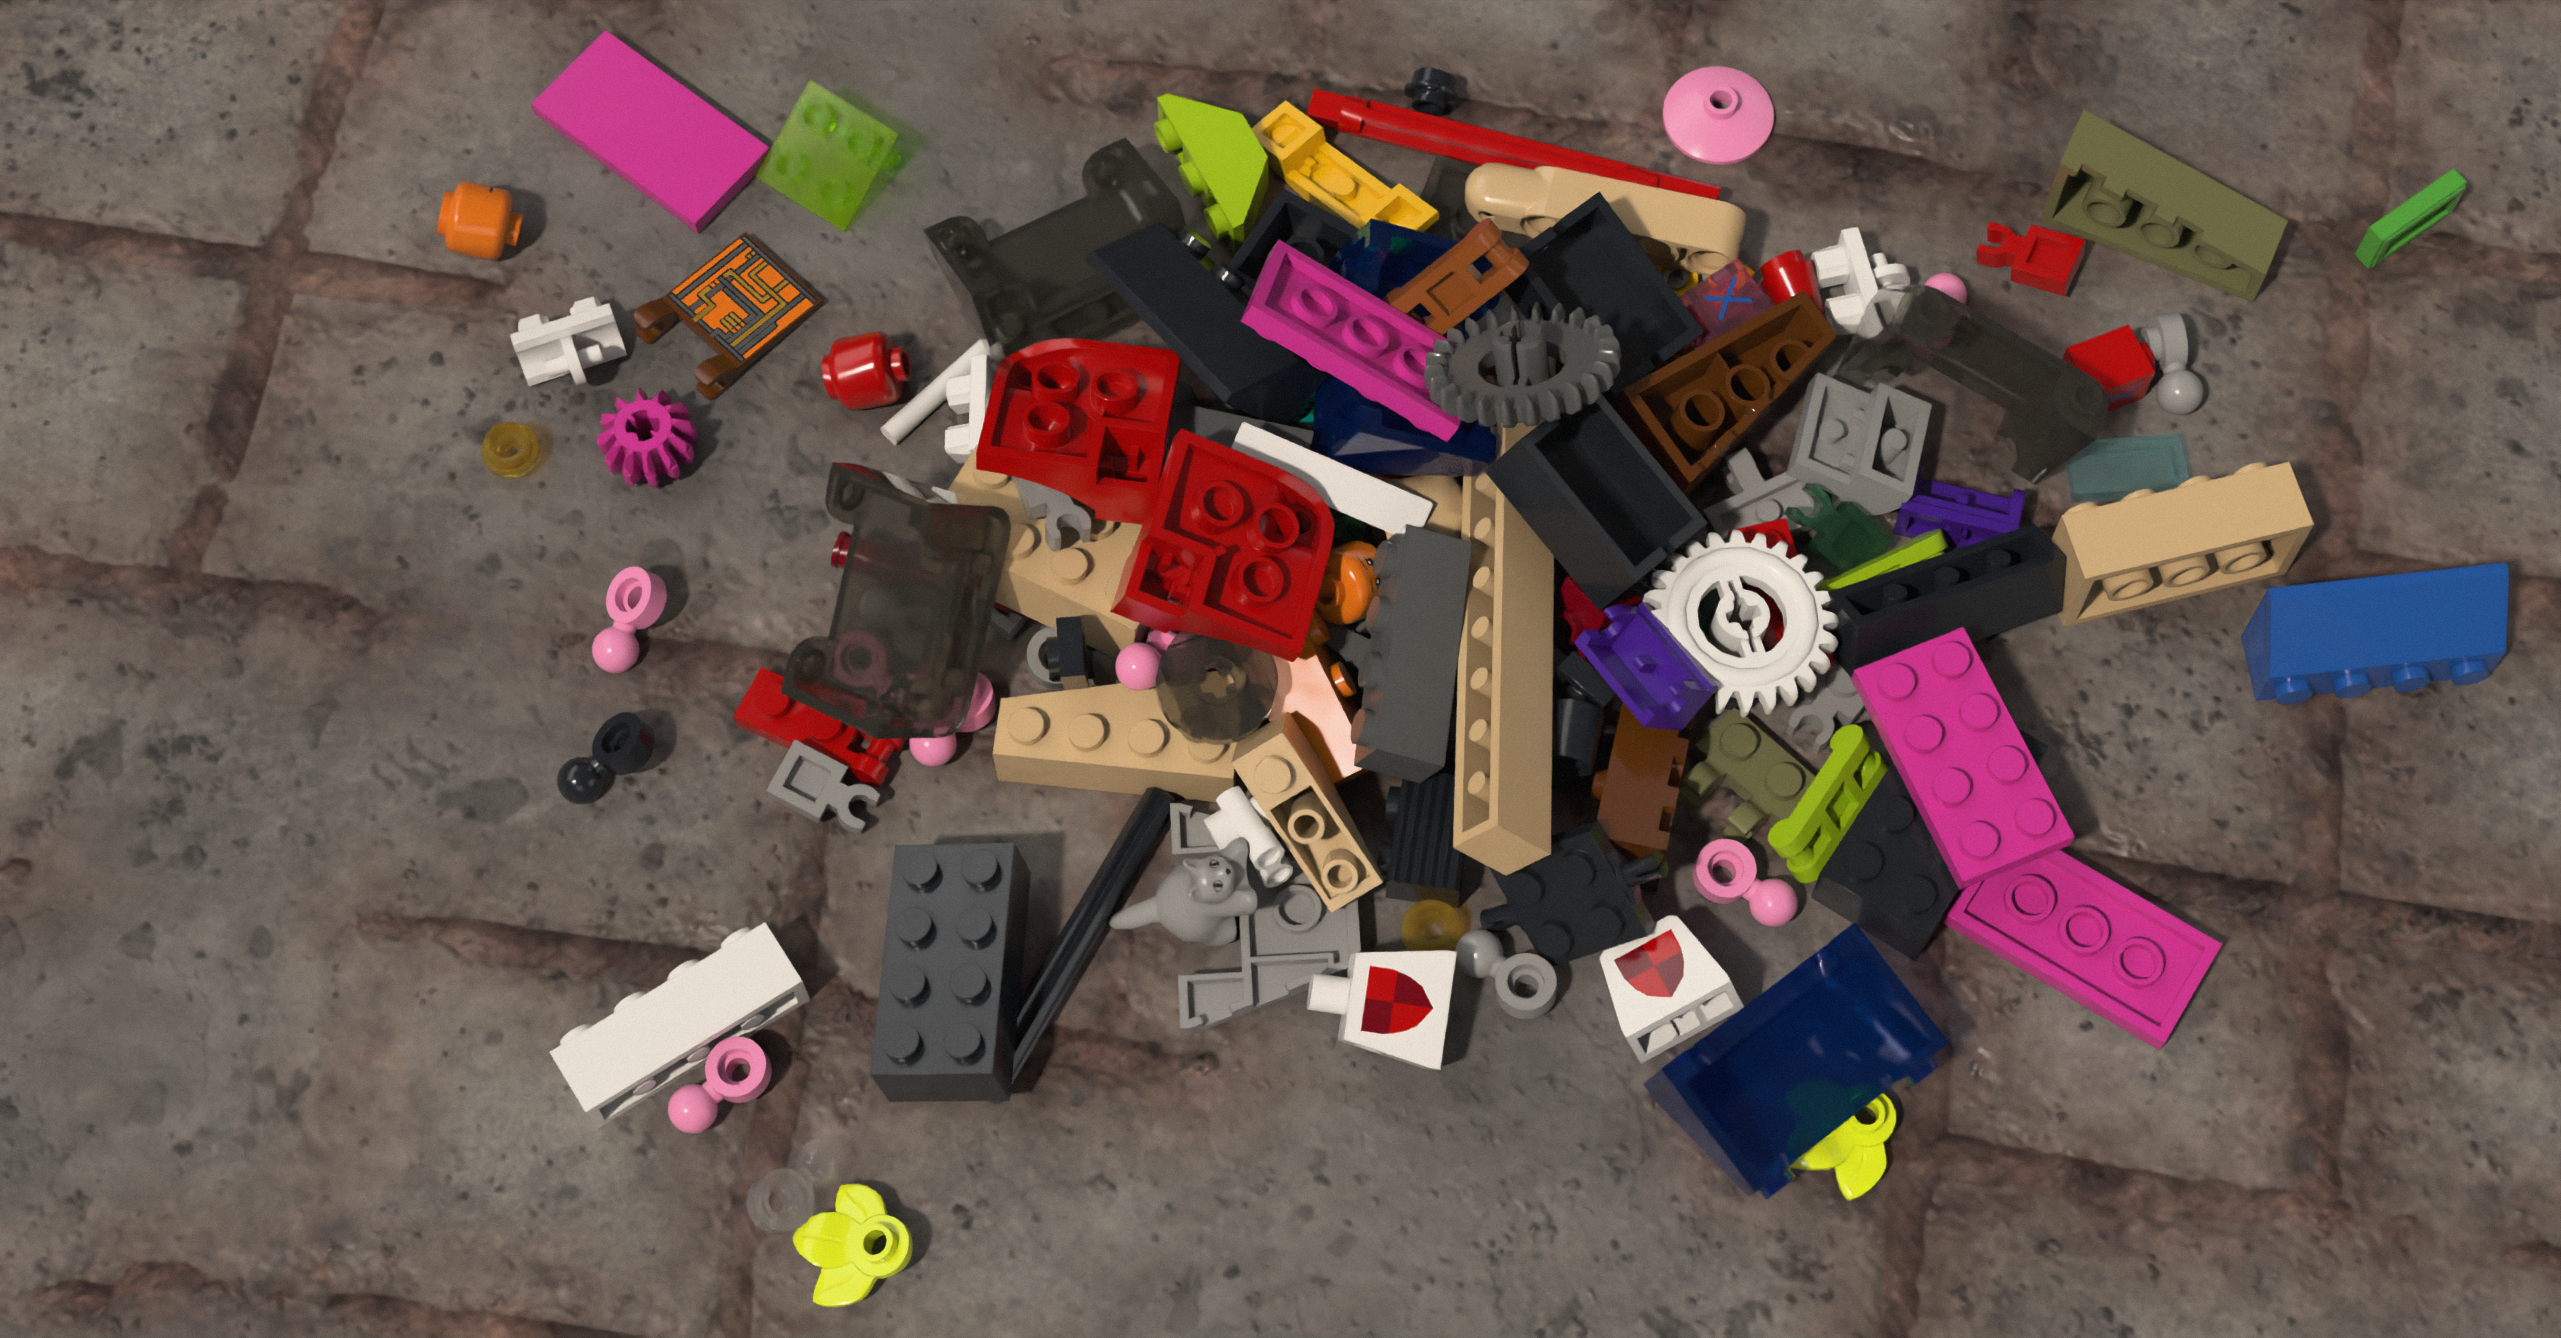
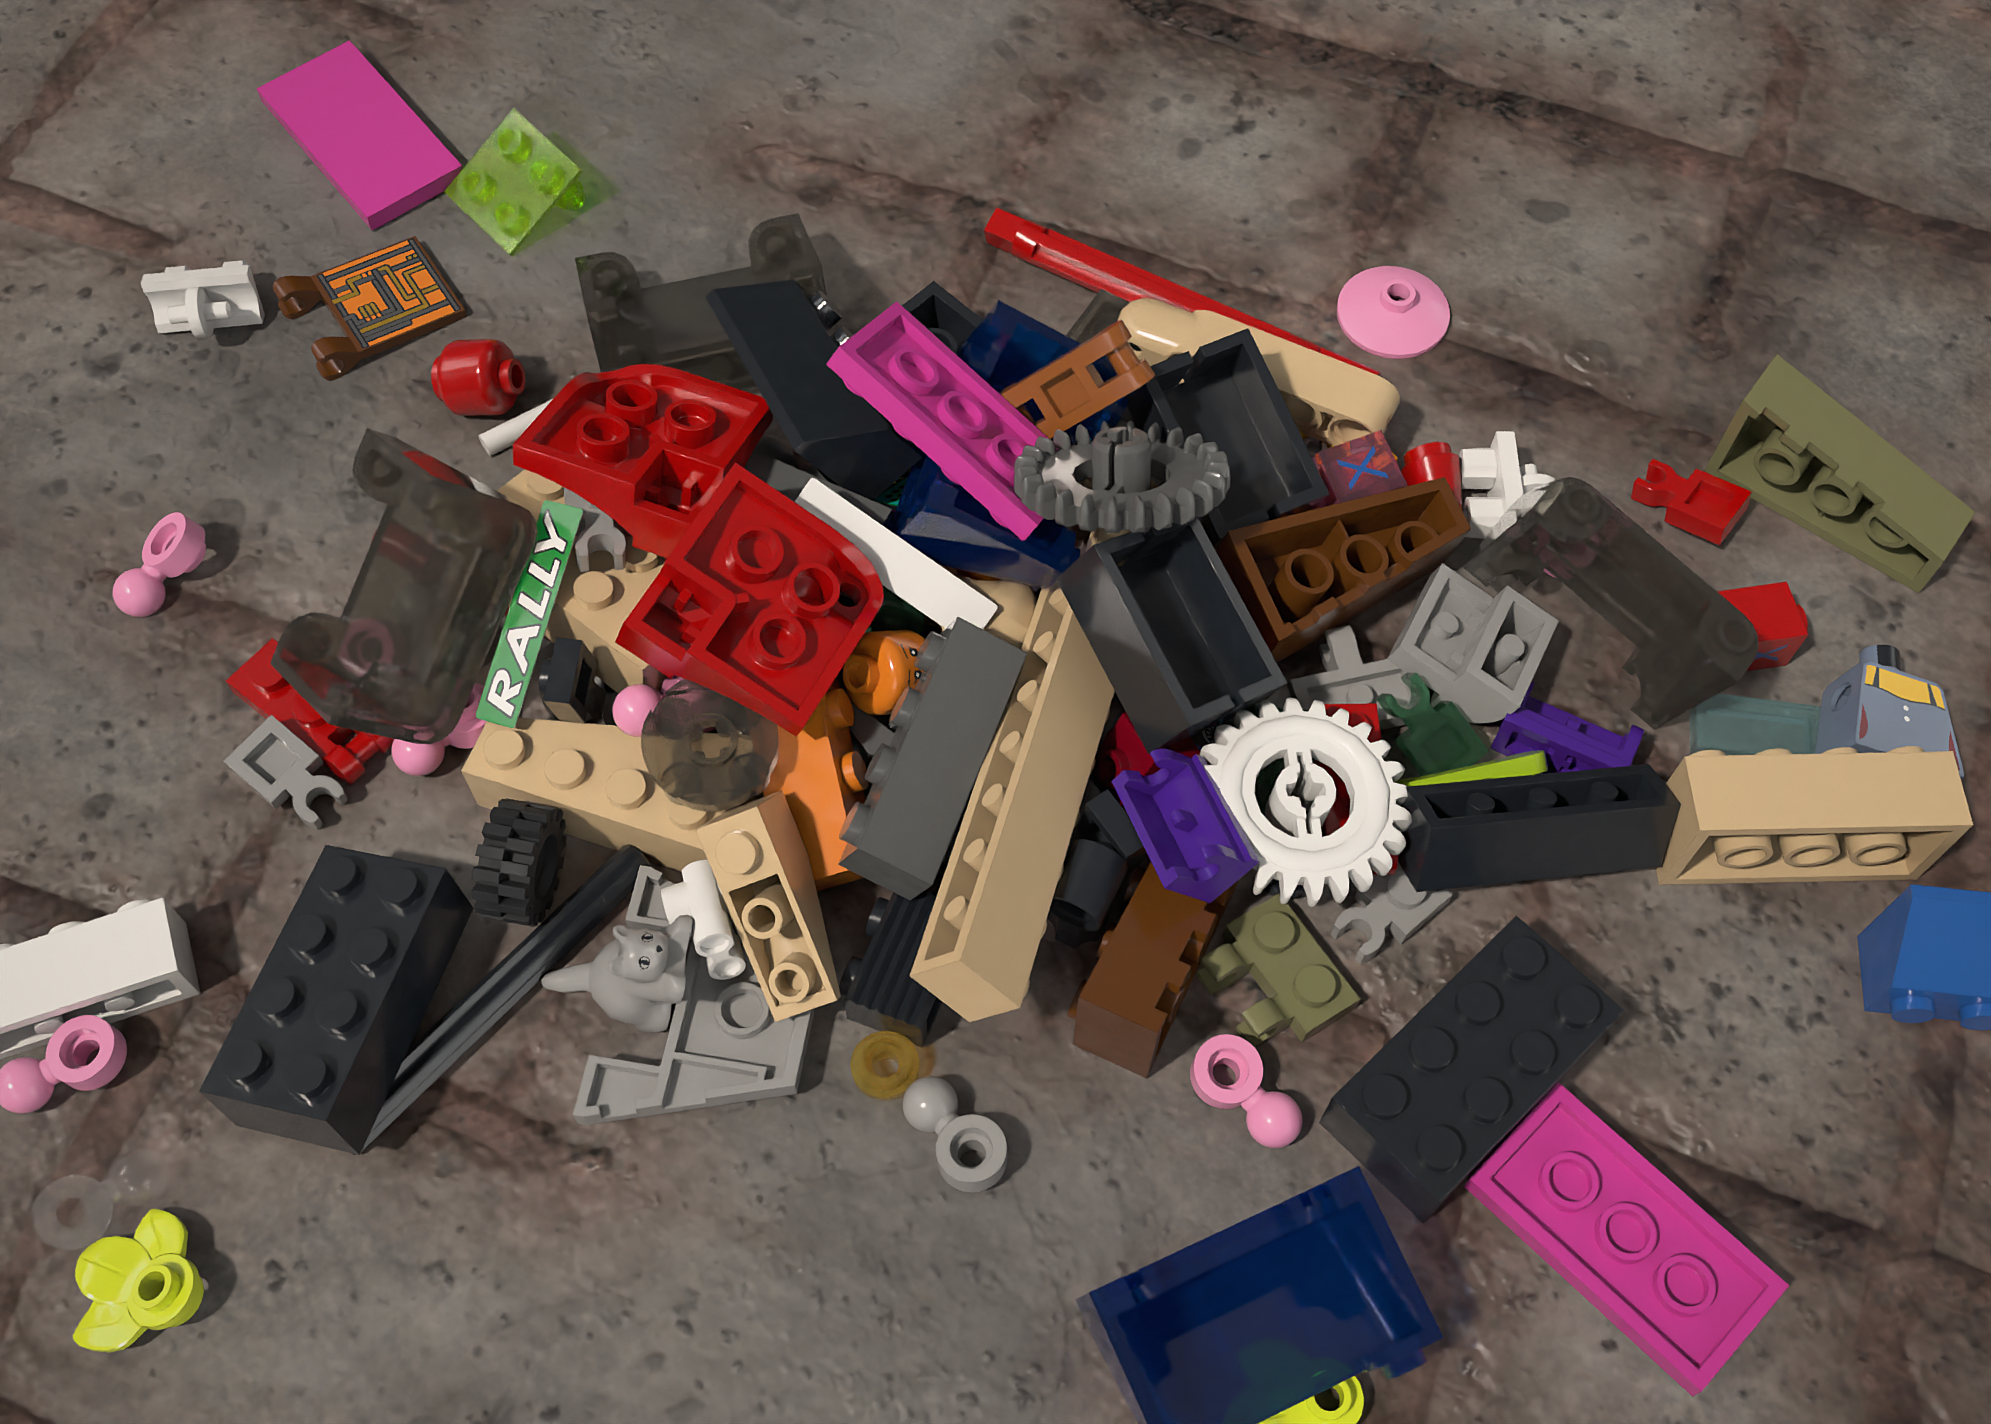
camera: 10 degrees right, 5 degrees down
orange head [436,181,523,261] -> none
clear yellow plate [481,422,540,478] -> none
black plate [557,712,655,805] -> none
dark pink gear [597,388,698,489] -> none
lime slope [1153,93,1269,256] -> none
yellow slope [1251,100,1440,251] -> none
white torso [1307,951,1457,1070] -> none
black plate [1404,68,1458,116] -> none
black plate [1480,820,1668,967] -> none
white torso [1600,915,1745,1064] -> none
lime plate [1768,724,1889,883] -> none
dark pink plate [1851,627,2075,890] -> none
light grey plate [2140,312,2203,415] -> none
none -> black tyre [471,798,566,927]
none -> sticker [476,500,583,728]
none -> sand blue torso [1815,645,1964,779]

